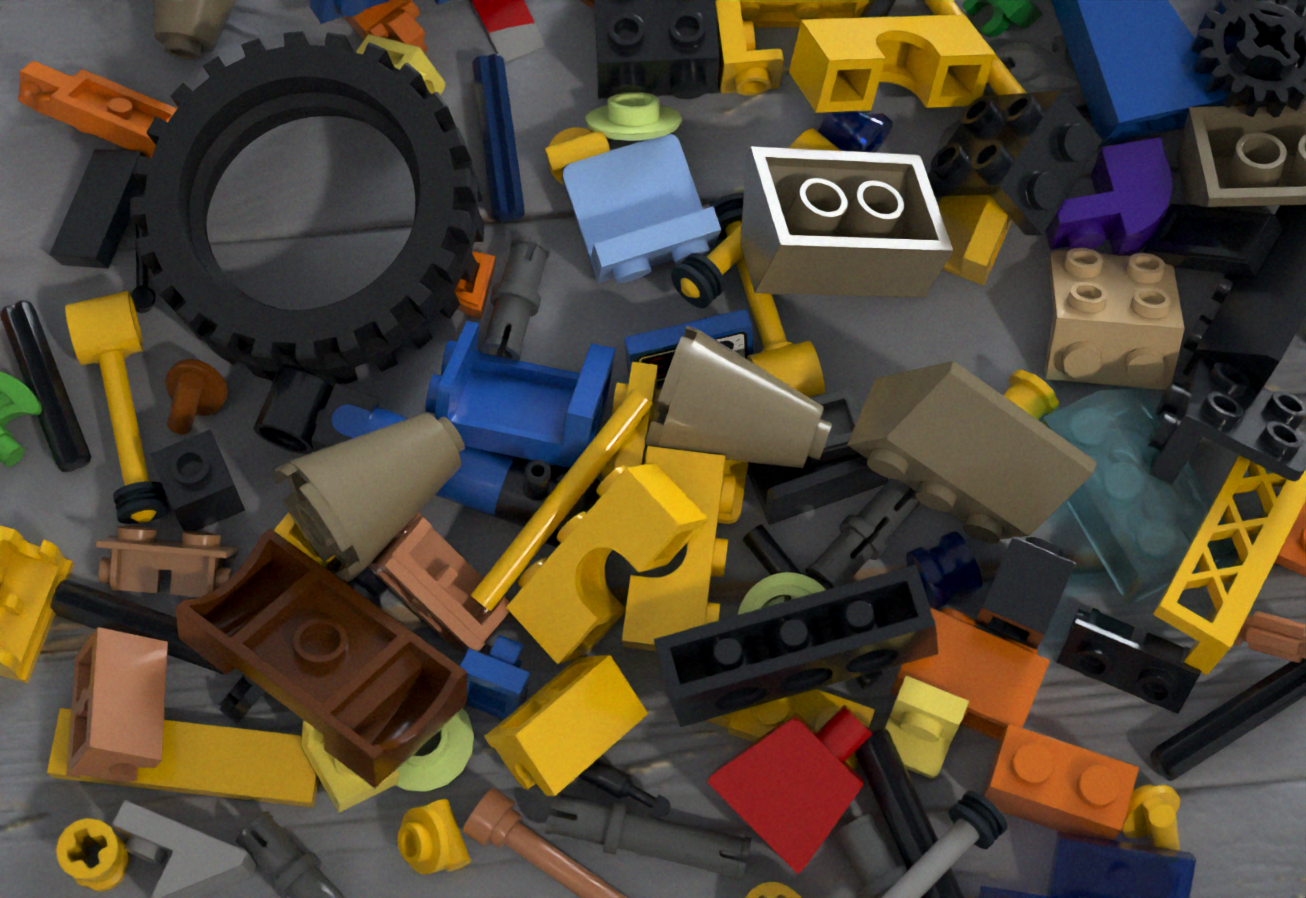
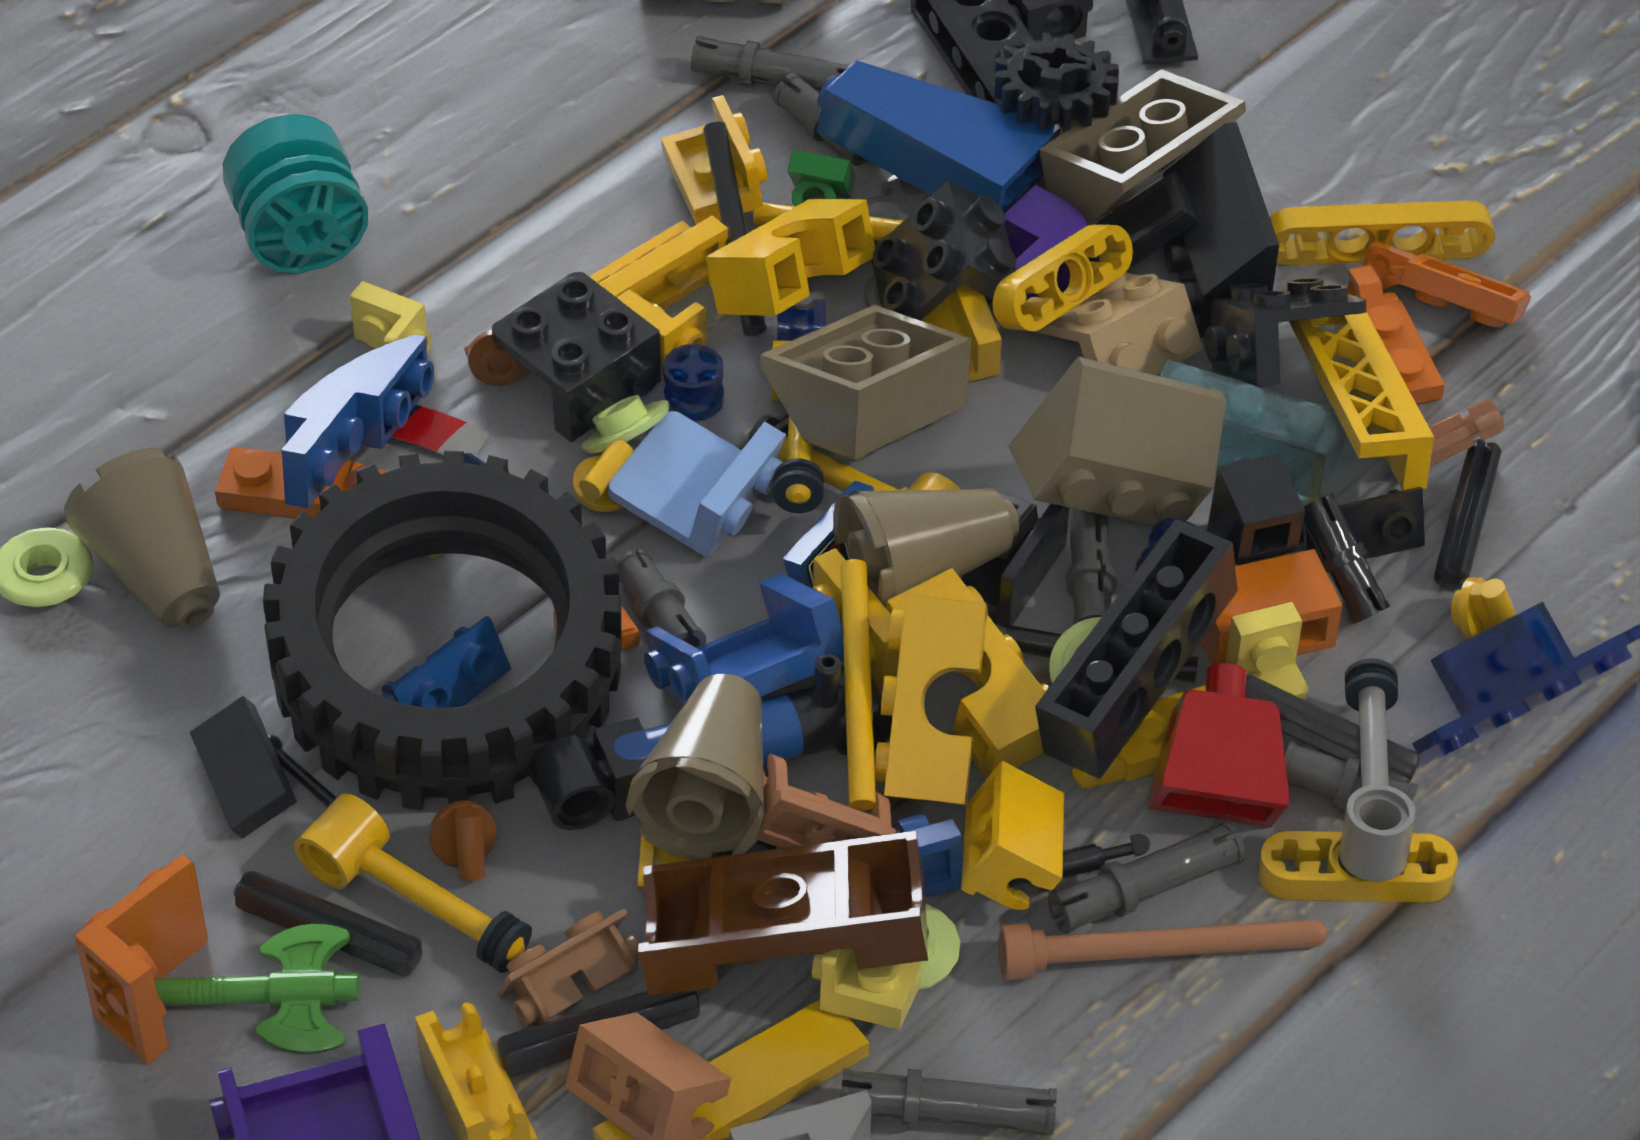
camera: 40 degrees left, 20 degrees down
orange hinge [18,60,177,158] -> none
black brick [150,429,245,531] -> none
black tile [219,675,265,724] -> none
yellow plate [397,799,472,875] -> none
orange brick [982,724,1139,847] -> none
none -> blue hinge [381,616,511,708]
none -> clear blue wheel [663,344,724,421]
none -> yellow beam [993,225,1133,331]
none -> black pin [1303,492,1391,624]

